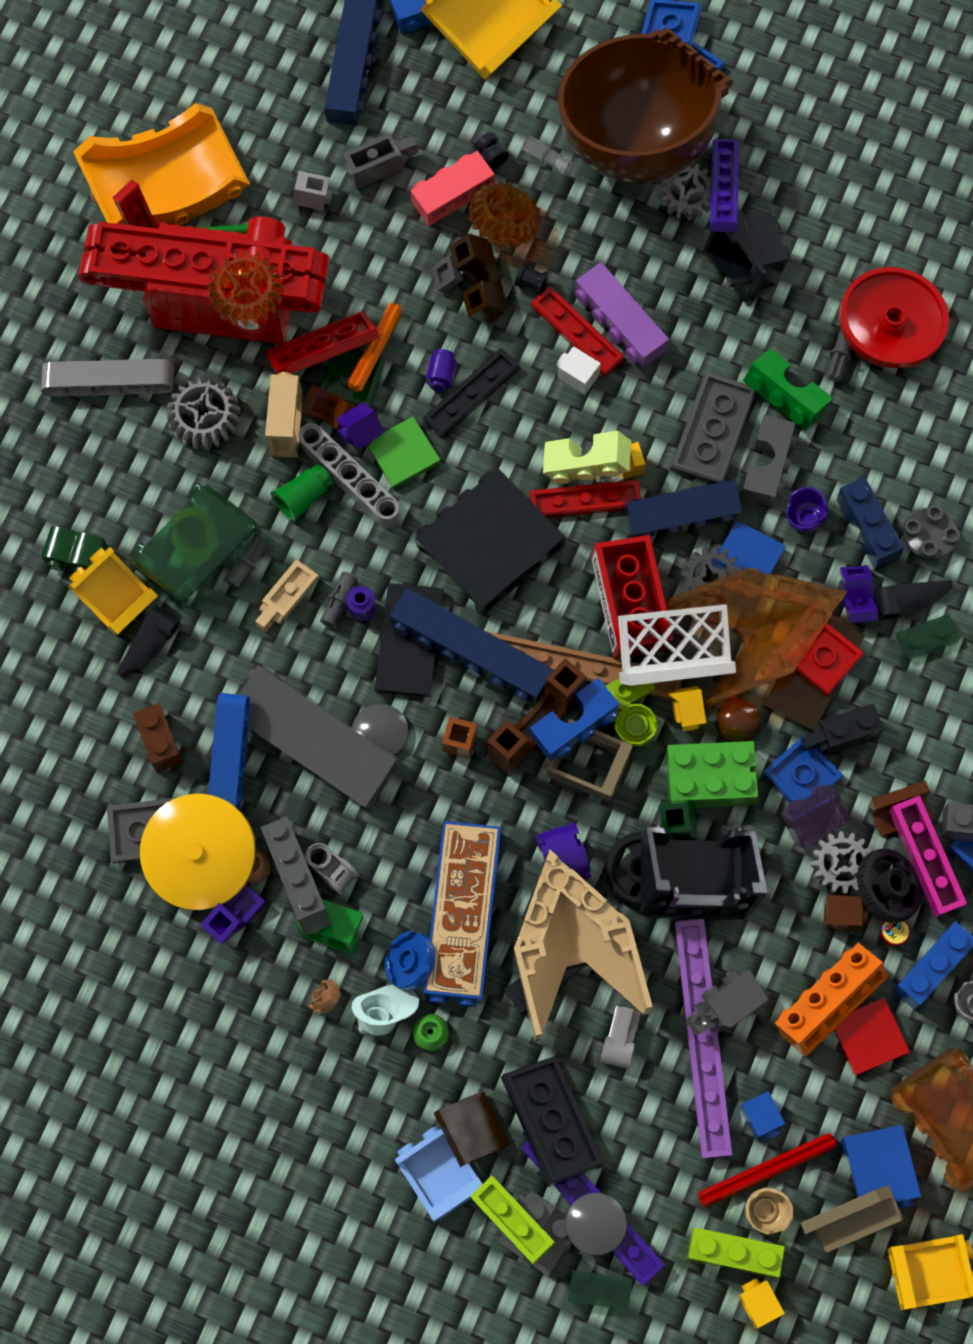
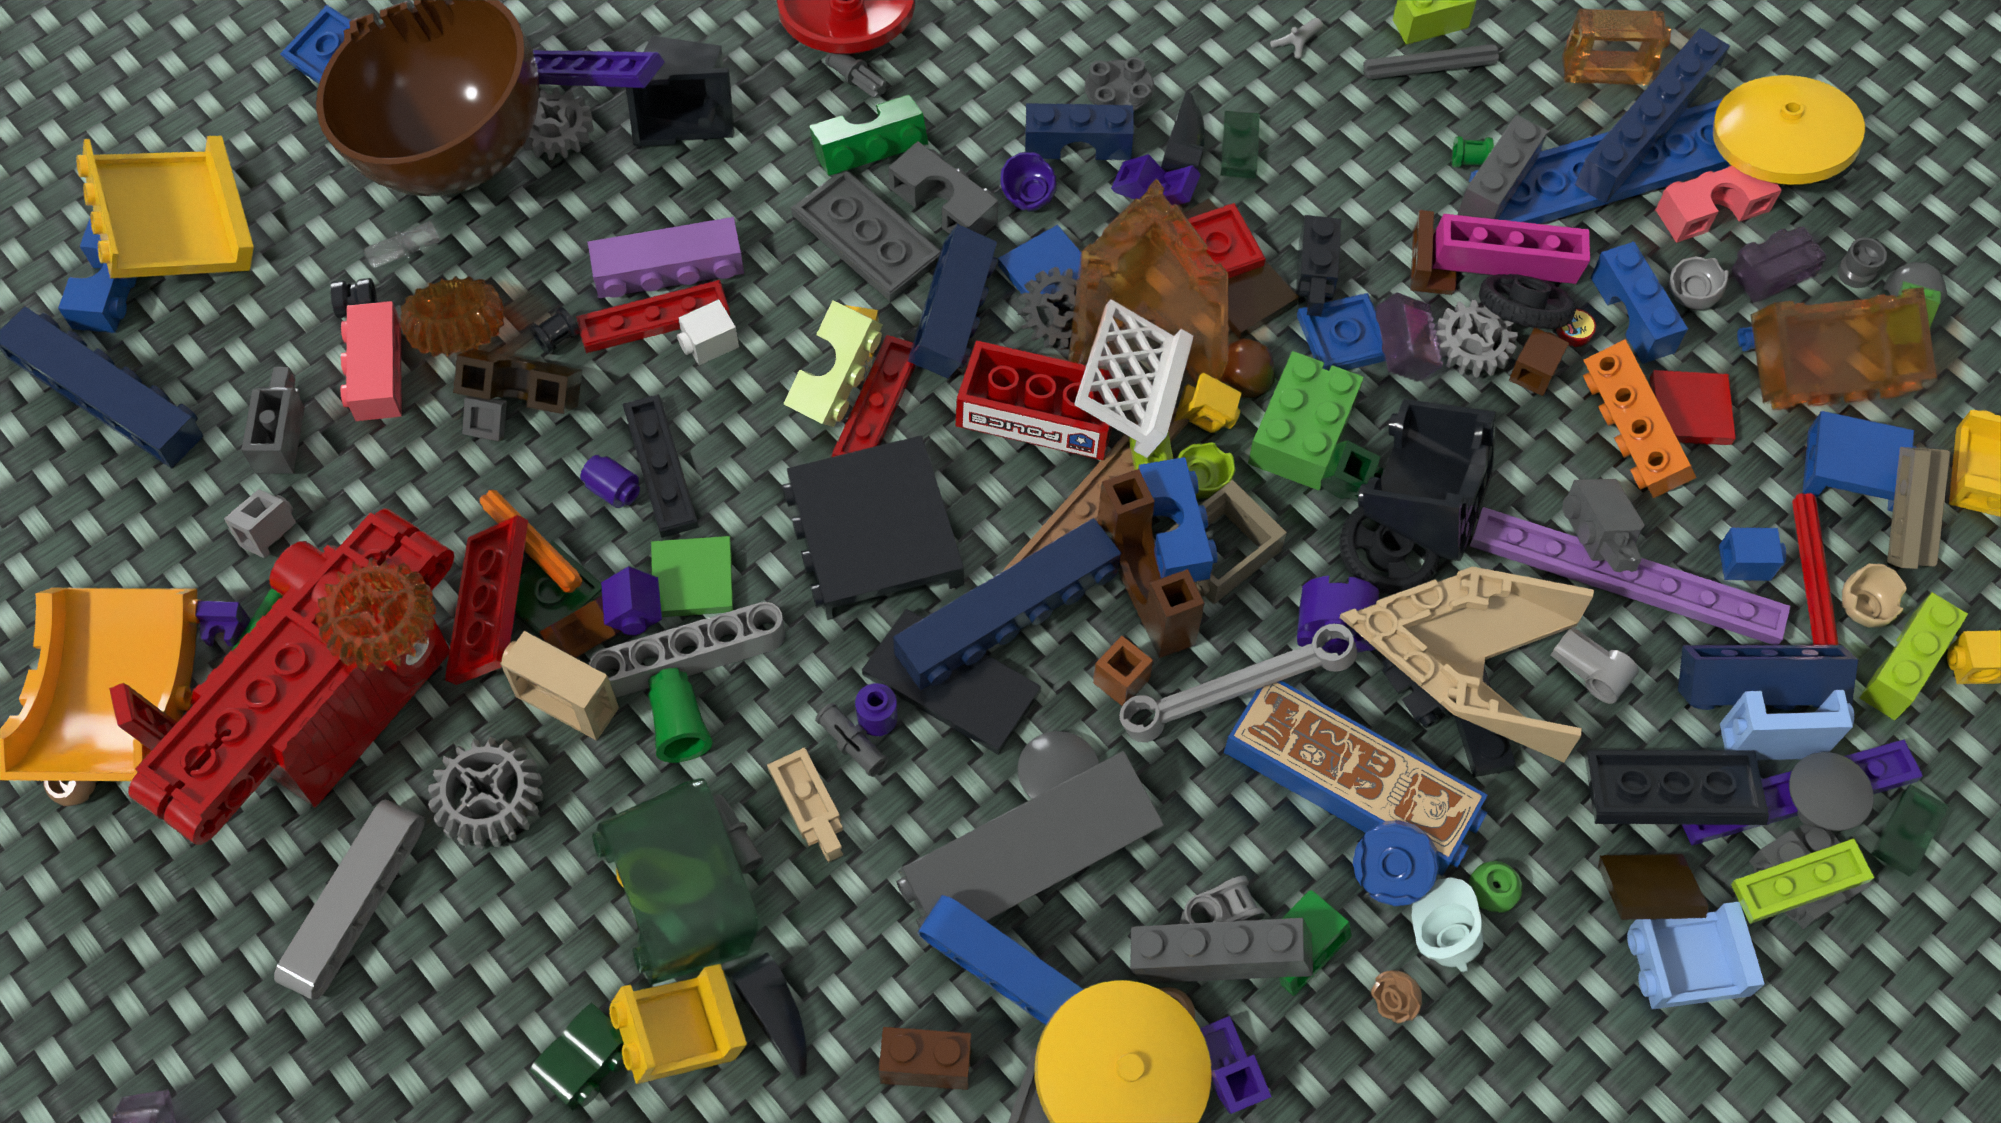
camera: 70 degrees left, 10 degrees down
none -> dark purple tile [195,601,250,647]
none -> light grey piece [1120,624,1357,742]
none -> dark blue brick [1678,645,1858,710]
none -> light blue panel [1720,690,1854,760]

